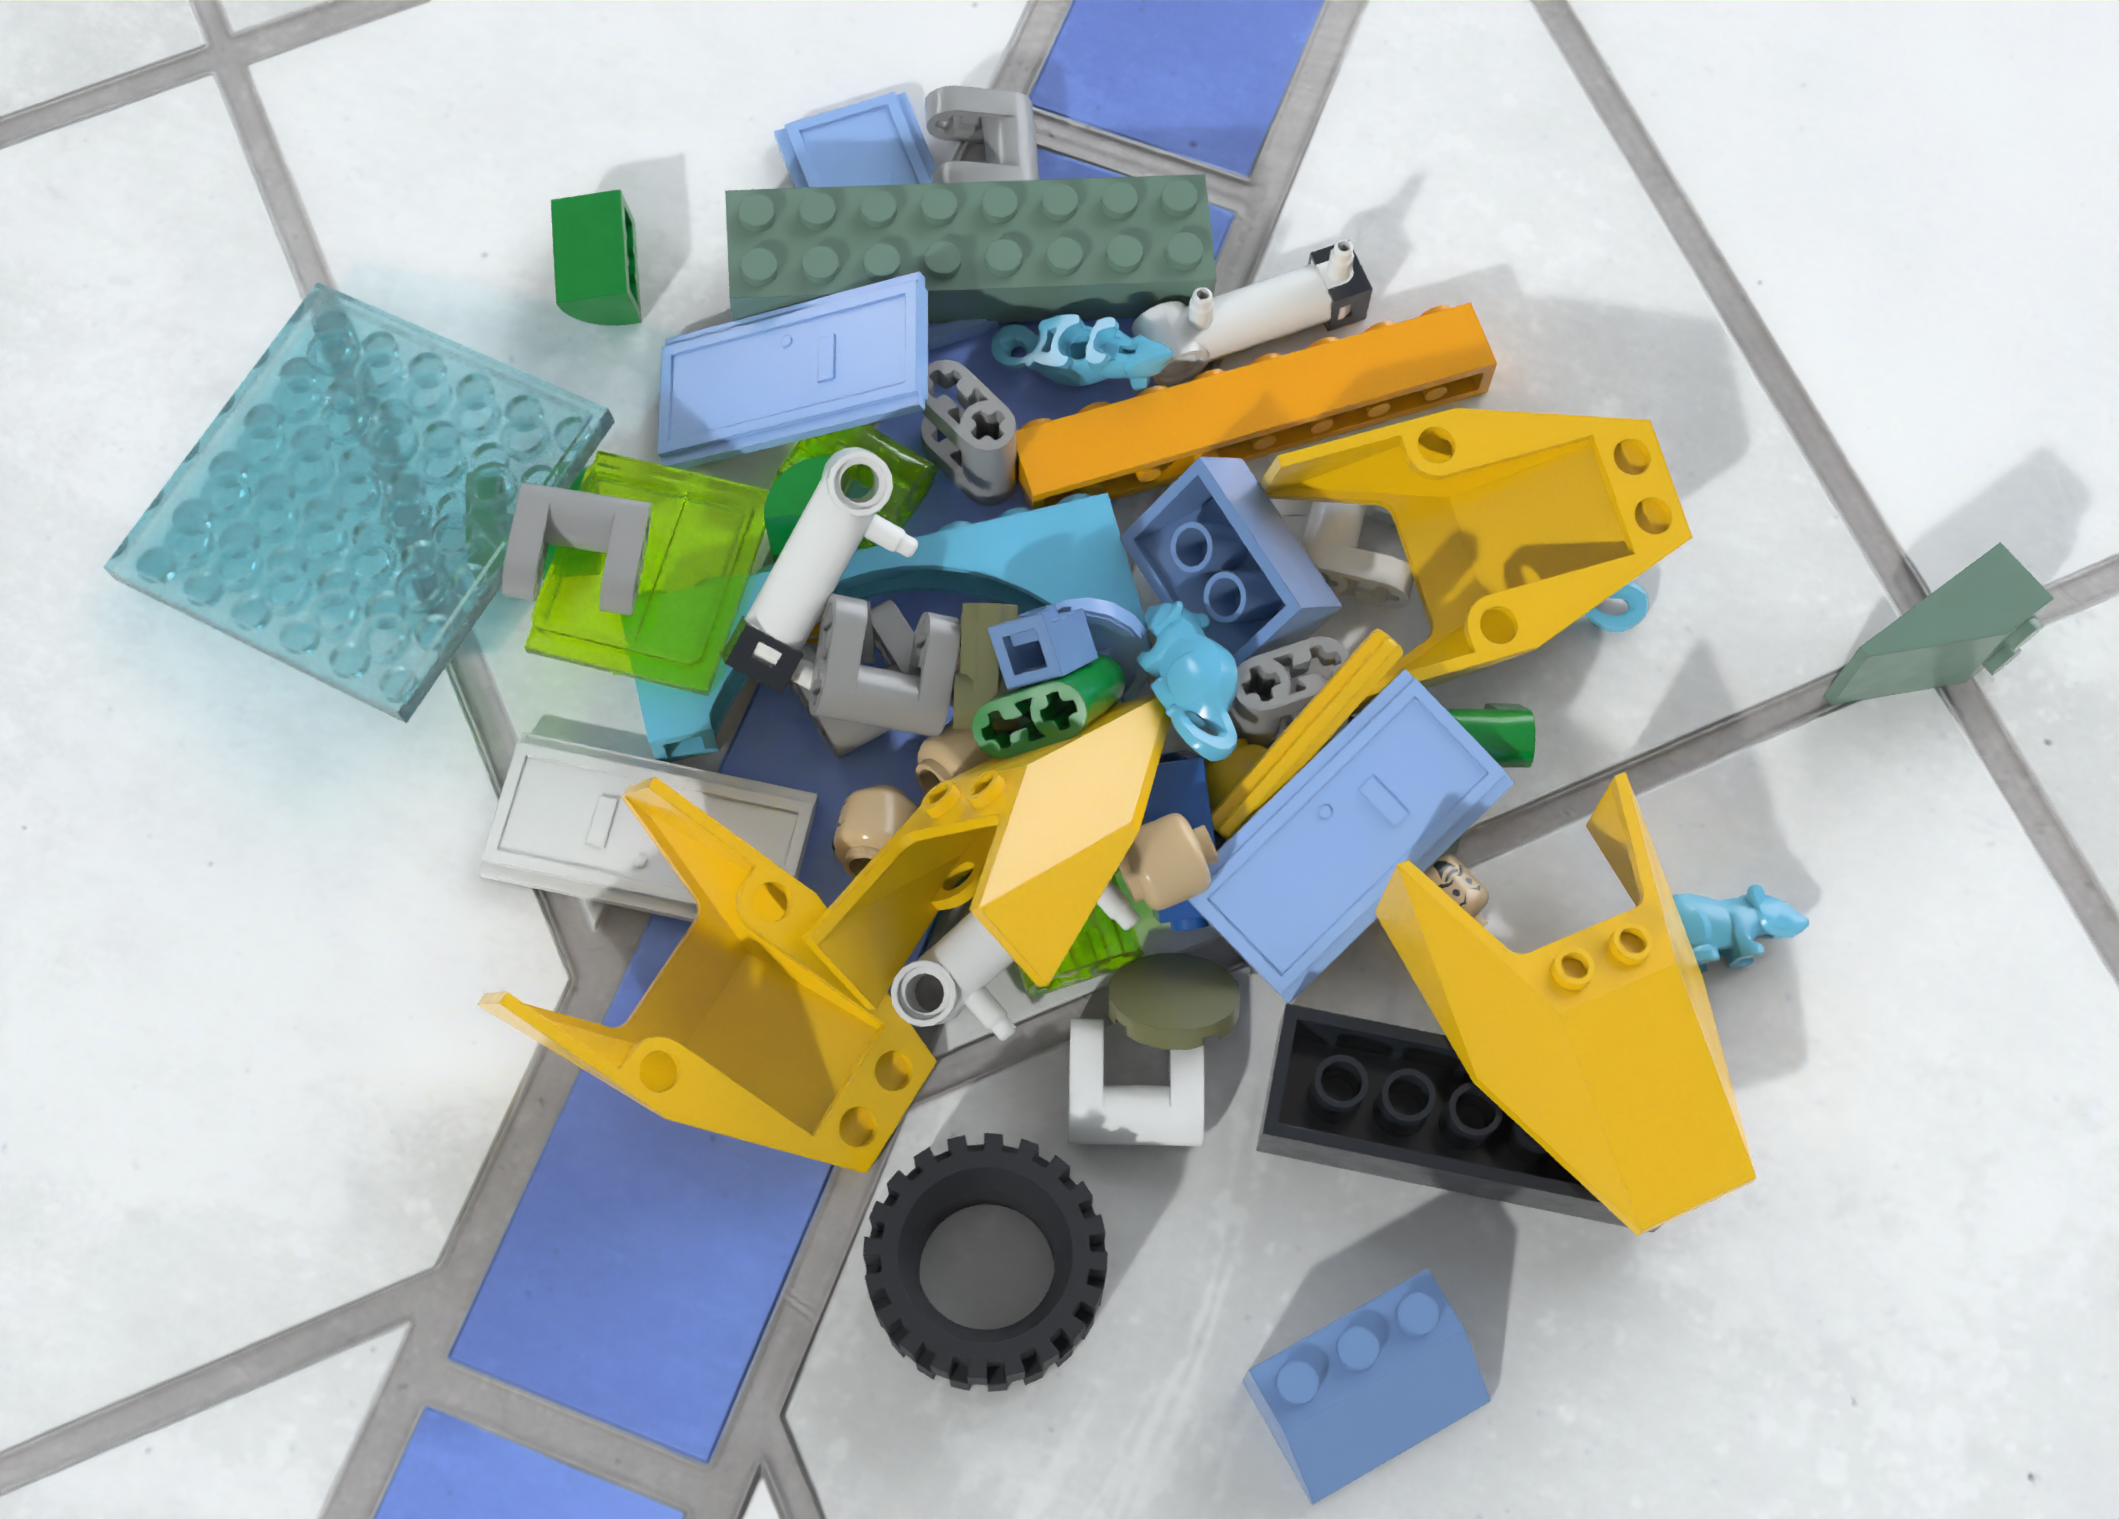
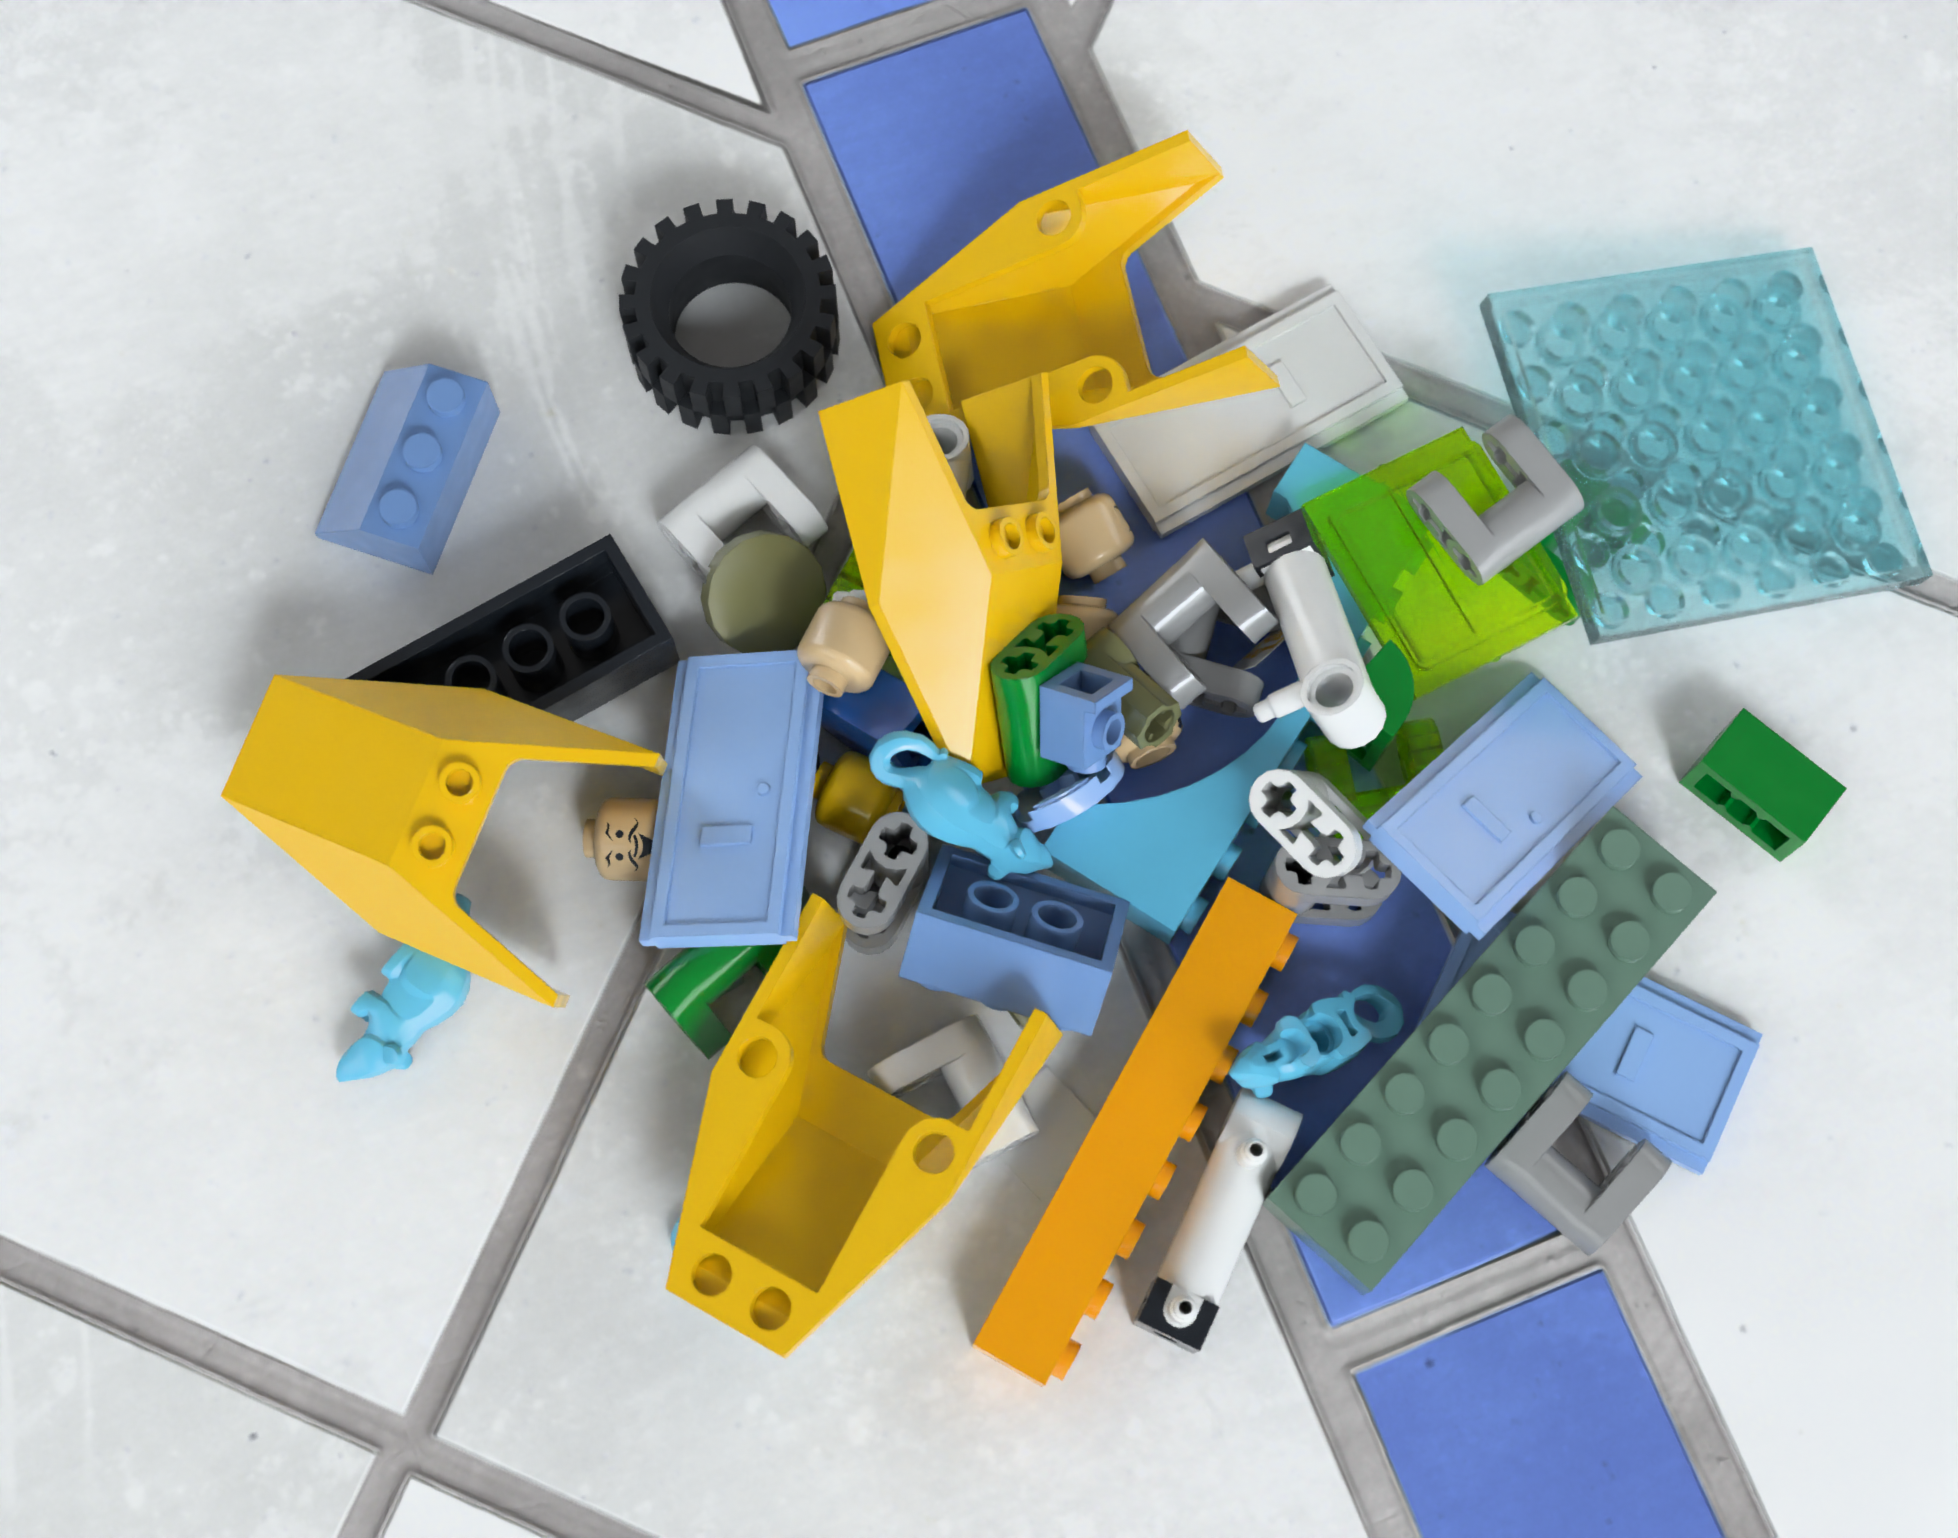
camera: 135 degrees right, 5 degrees up
yellow axle [1211,629,1403,840] -> none
sand green slope [1823,542,2054,705] -> none
none -> white connector [1249,769,1373,878]

